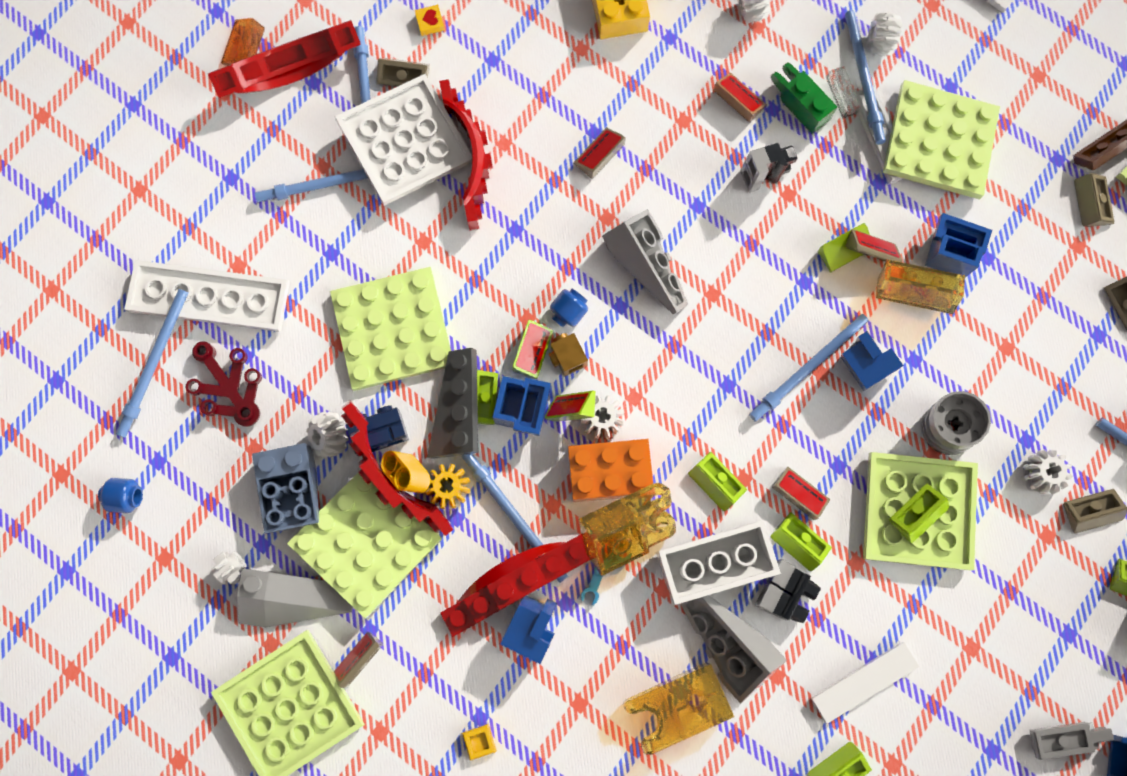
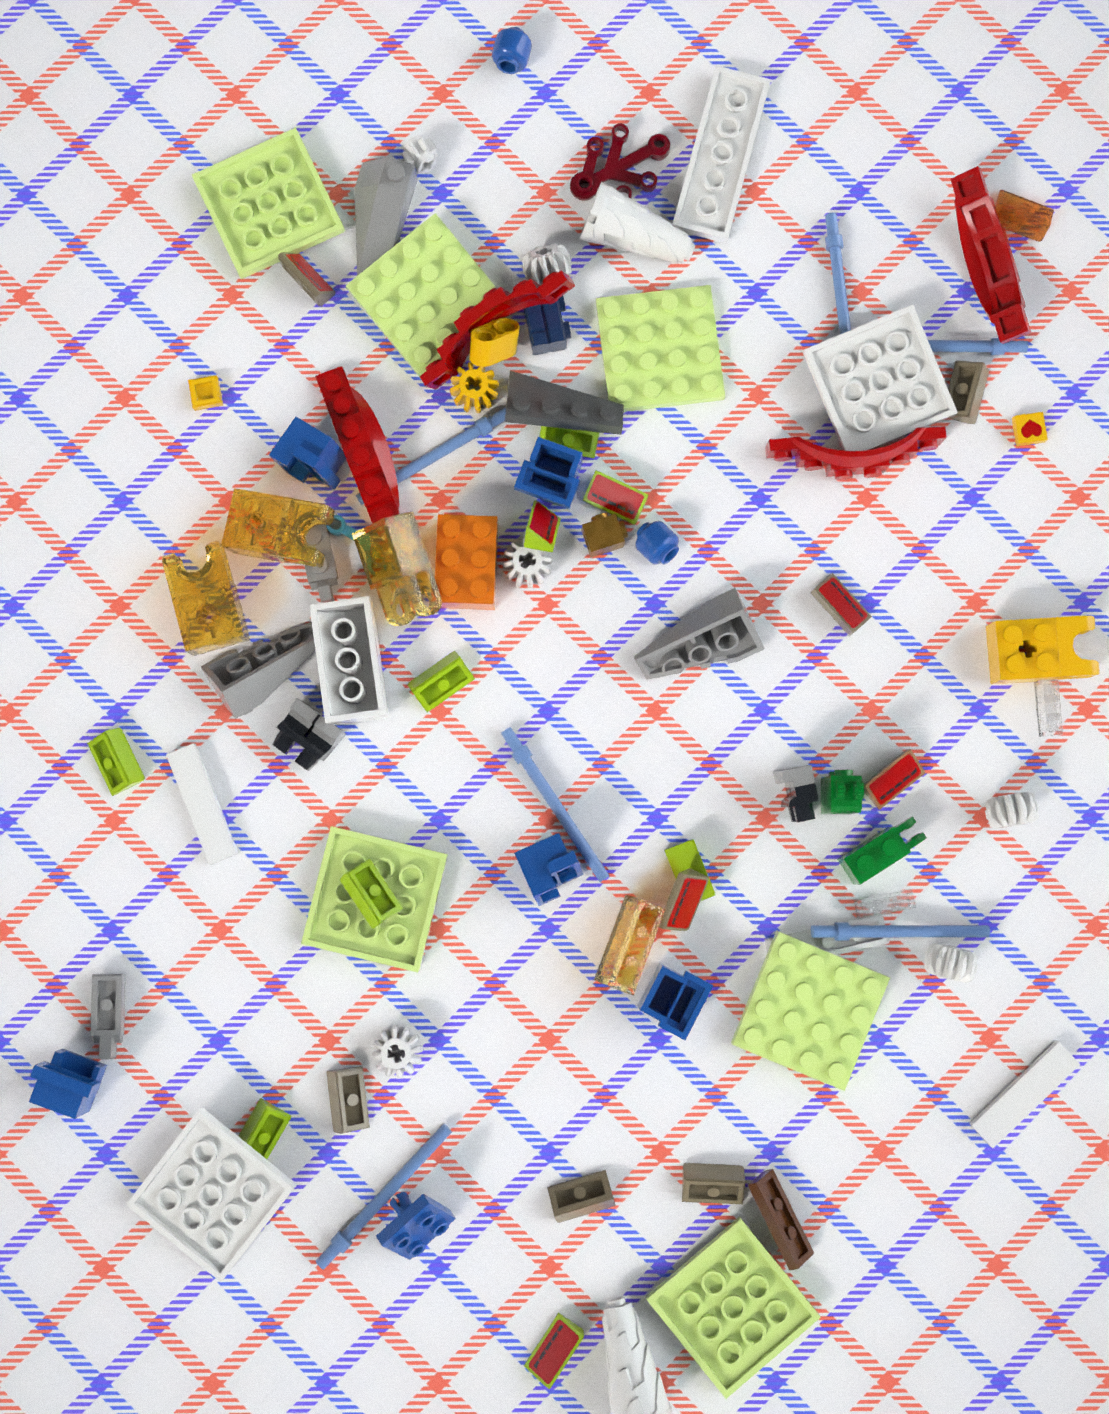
camera: 100 degrees right, 5 degrees up
medium blue bar [116,289,189,438] -> none
sand blue slope [252,443,319,534] -> none
lime slope [770,512,832,572] -> none
slope [772,467,831,520] -> none
light grey wheel [921,391,991,455] -> none
none -> clear yellow brick [221,488,336,568]
none -> light grey hinge [296,520,339,603]
none -> white cone [580,182,695,264]
none -> green hinge [821,770,864,815]

